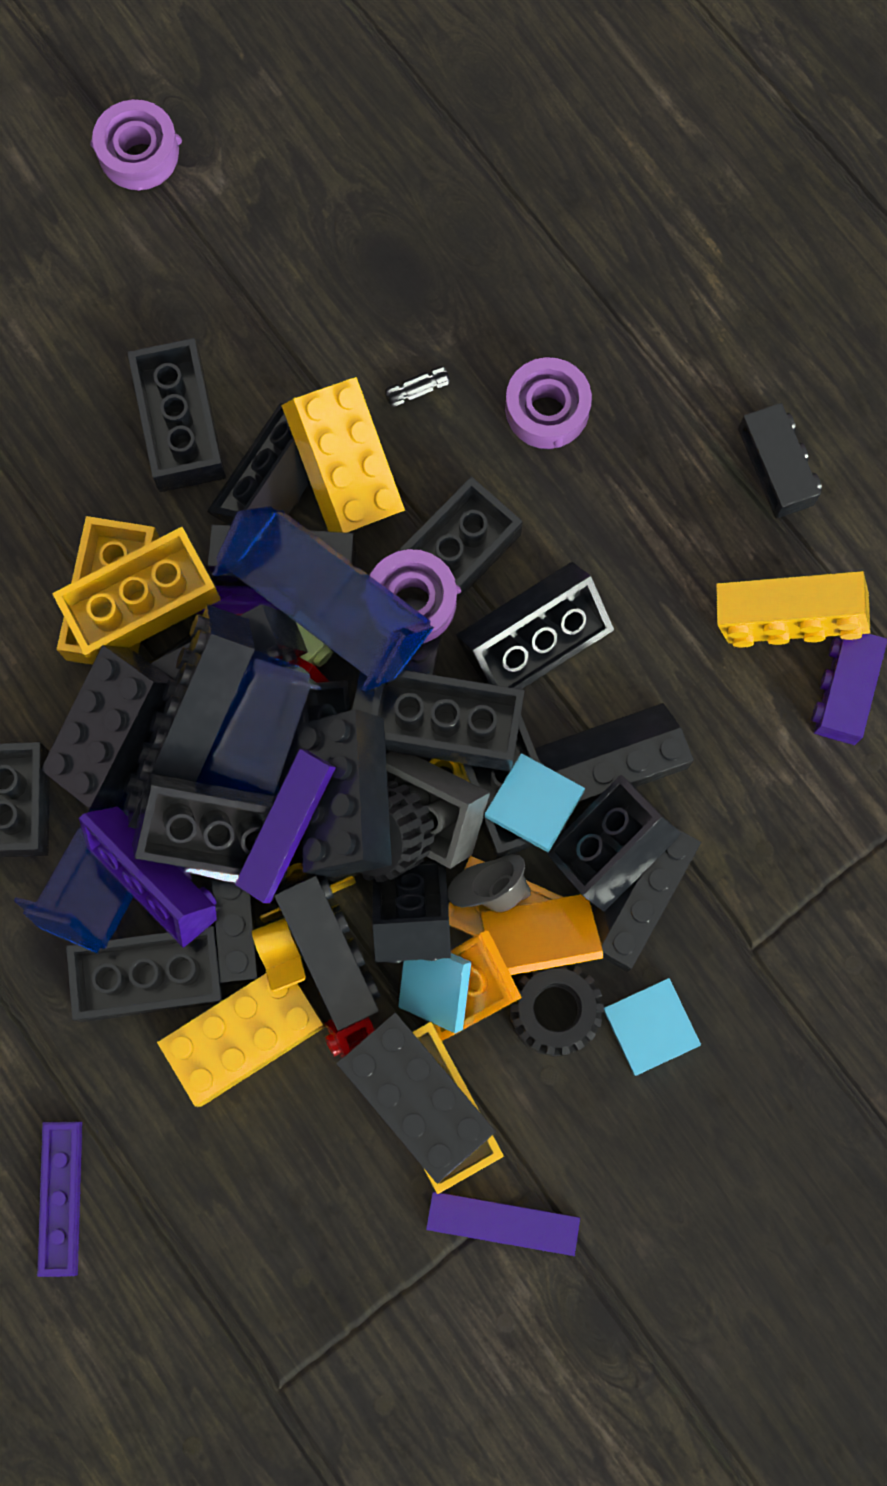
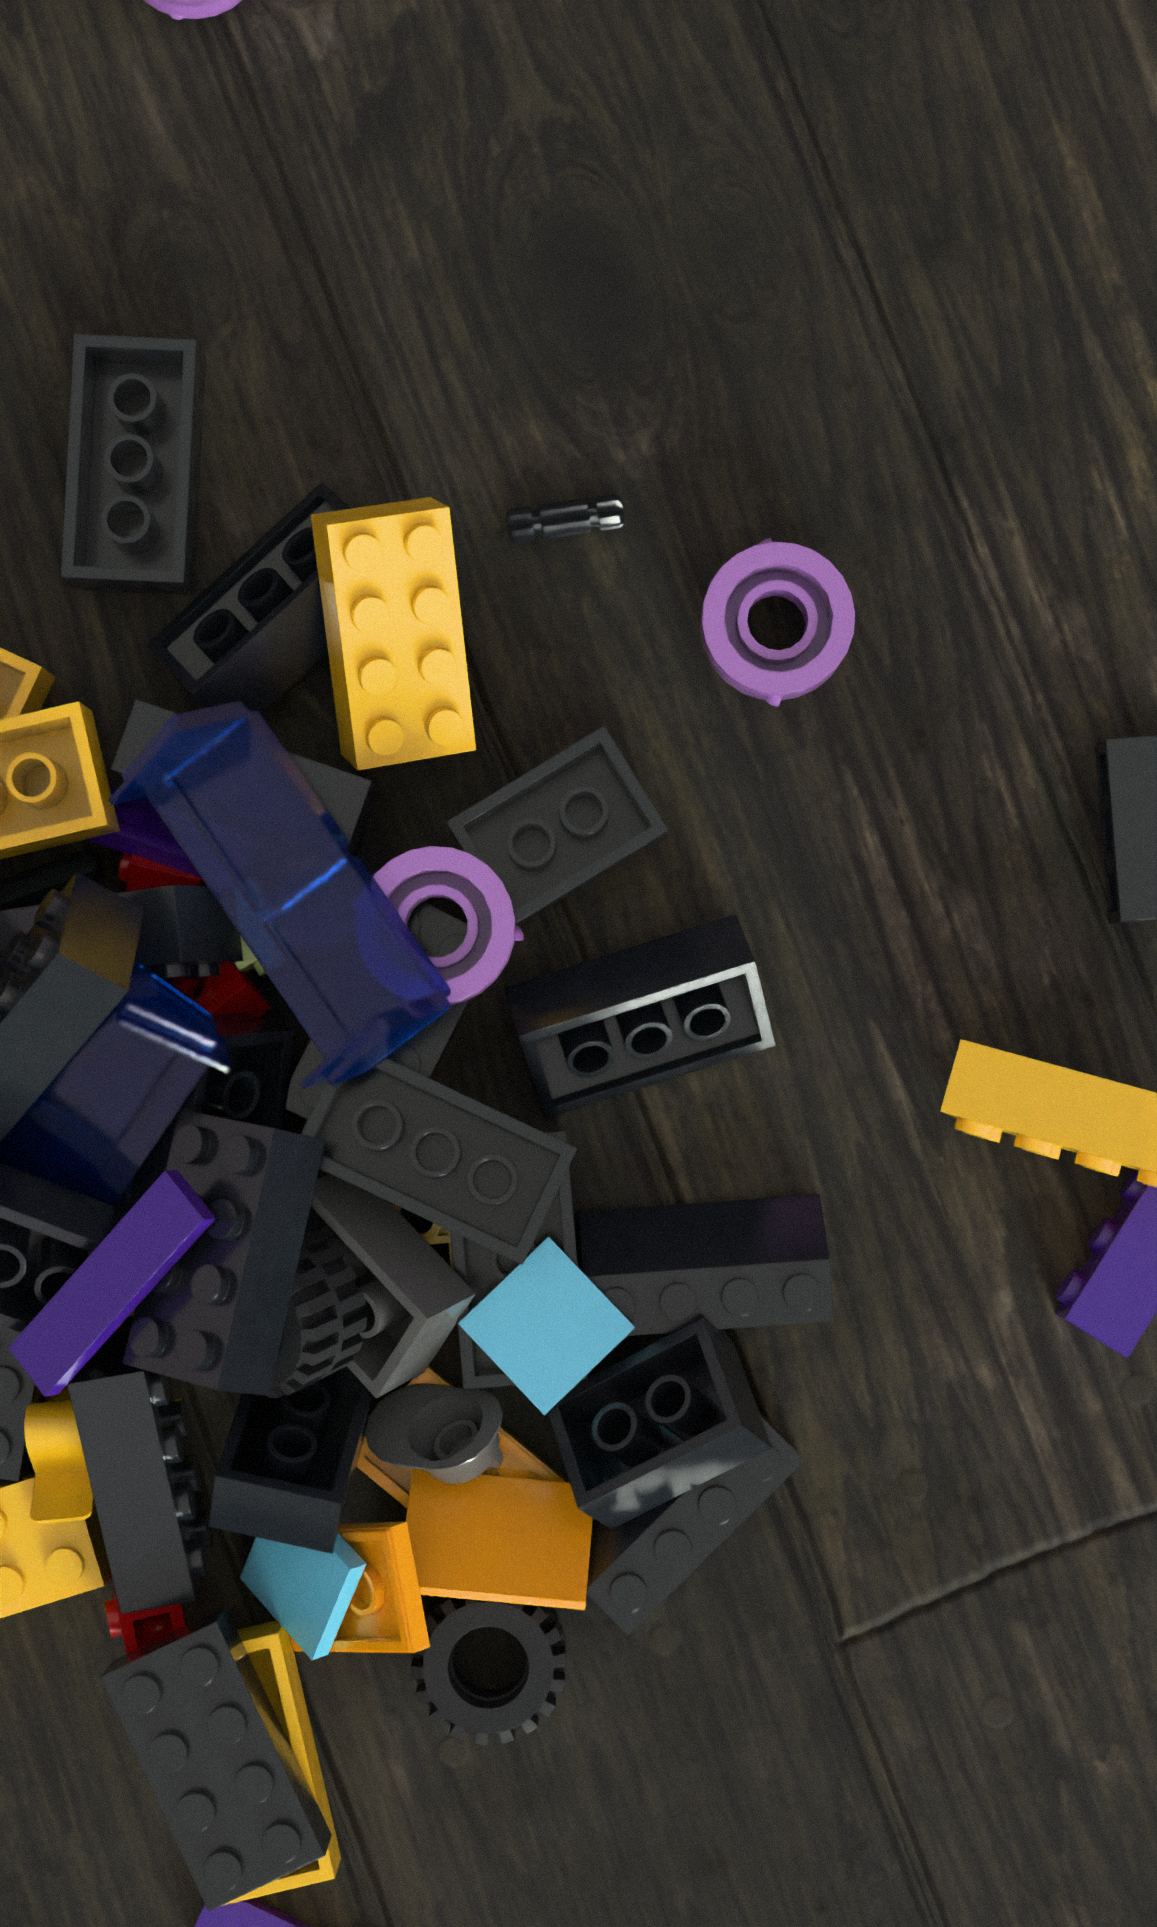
camera: 15 degrees right, 10 degrees up
medium azure tile [604,978,701,1076] -> none

